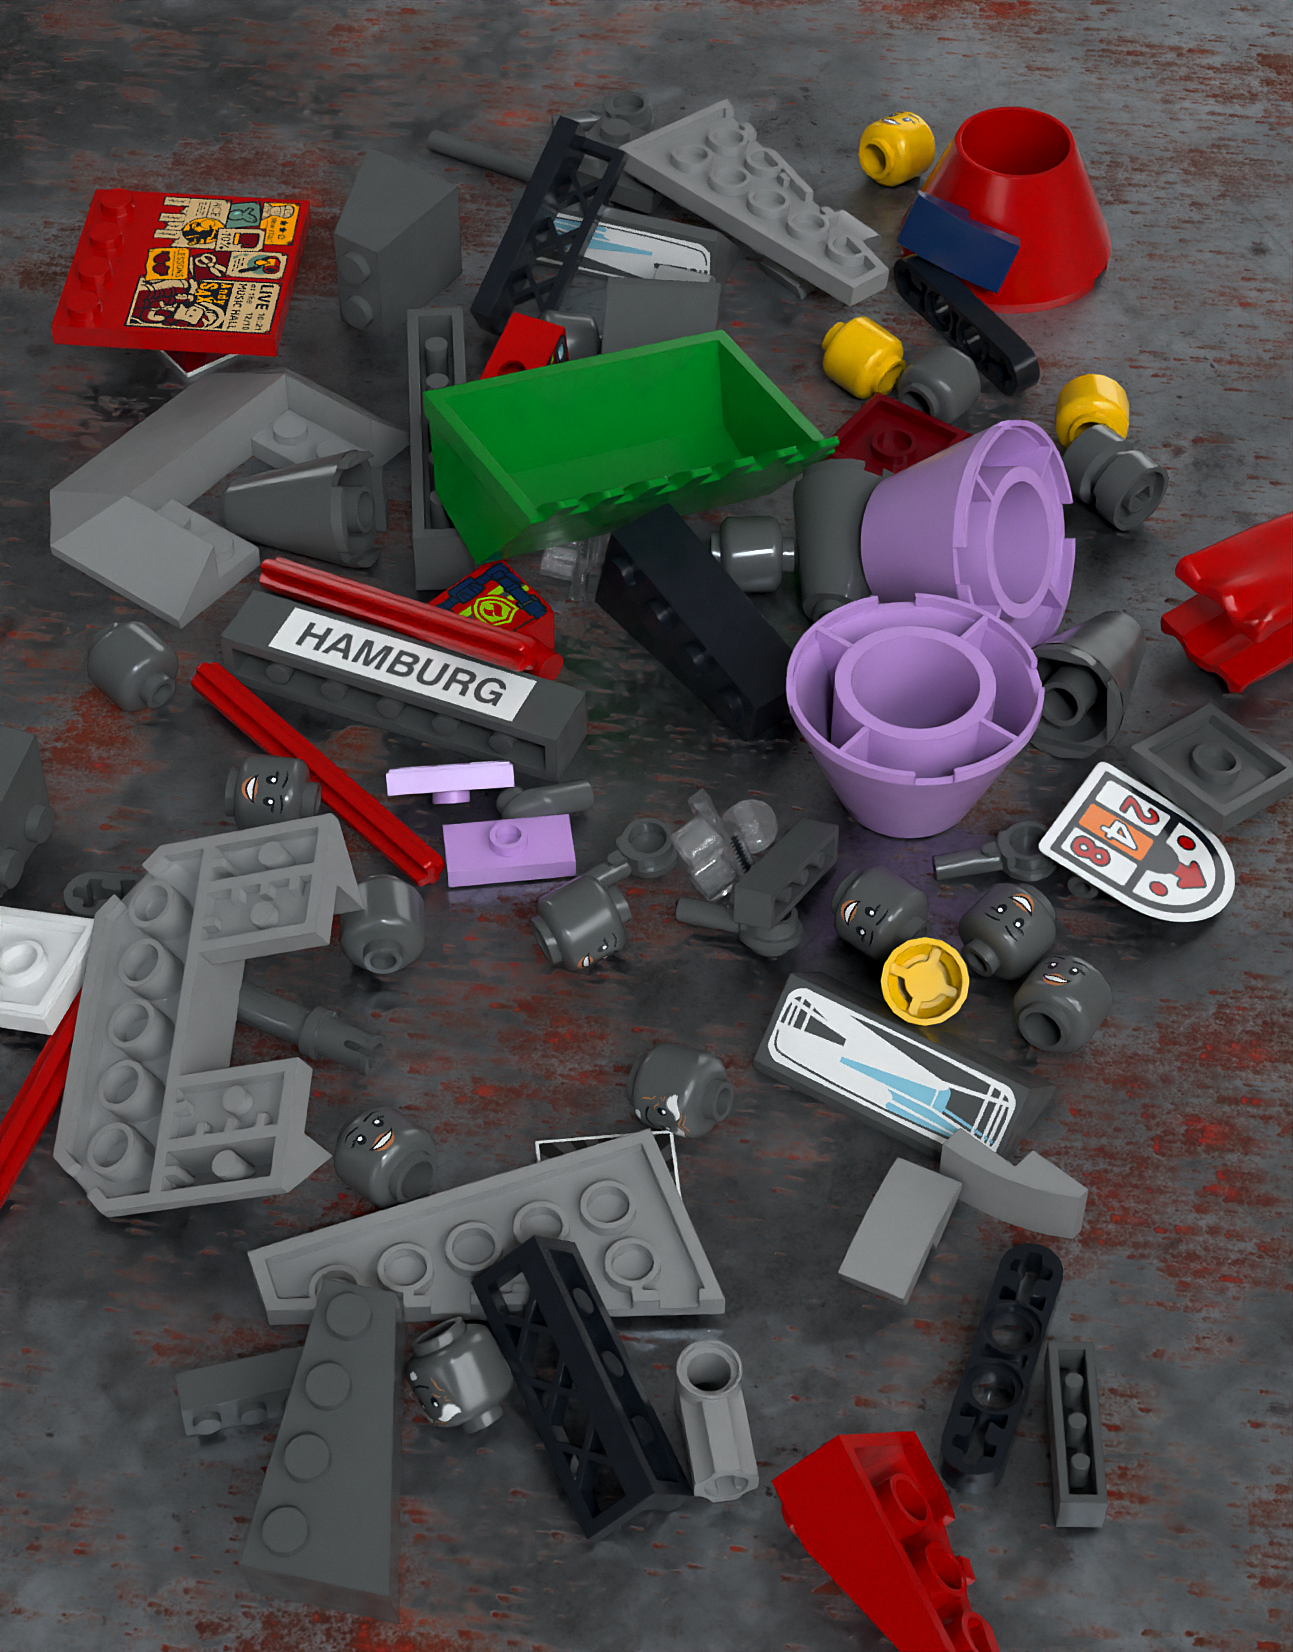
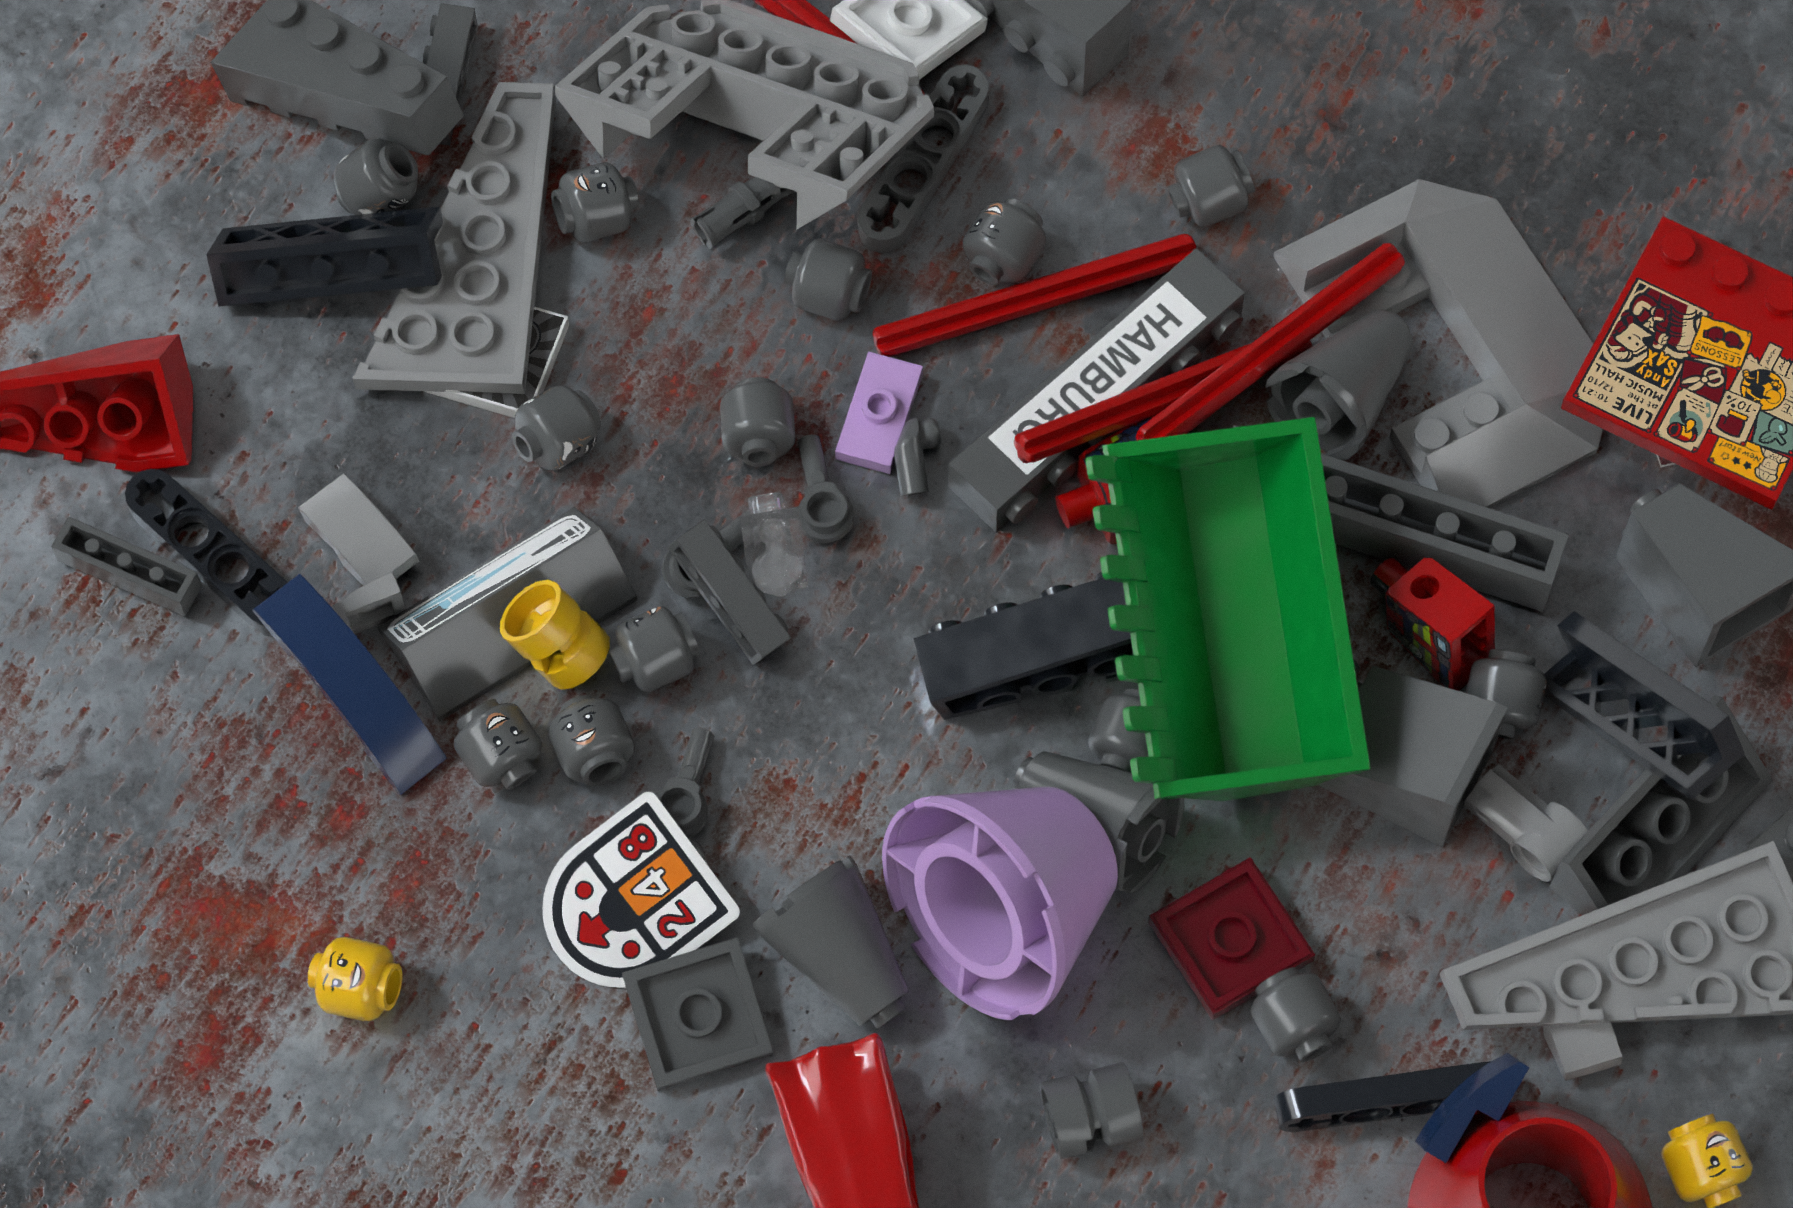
camera: 115 degrees right, 20 degrees up
lavender plate [386,760,515,804] -> none
light grey piece [674,1340,759,1503] -> none
lavender cone [786,593,1045,838] -> none
yellow head [822,316,906,400] -> none
yellow head [1055,374,1129,450] -> none
none -> dark blue slope [253,574,447,795]
none -> red axle [1135,243,1405,440]

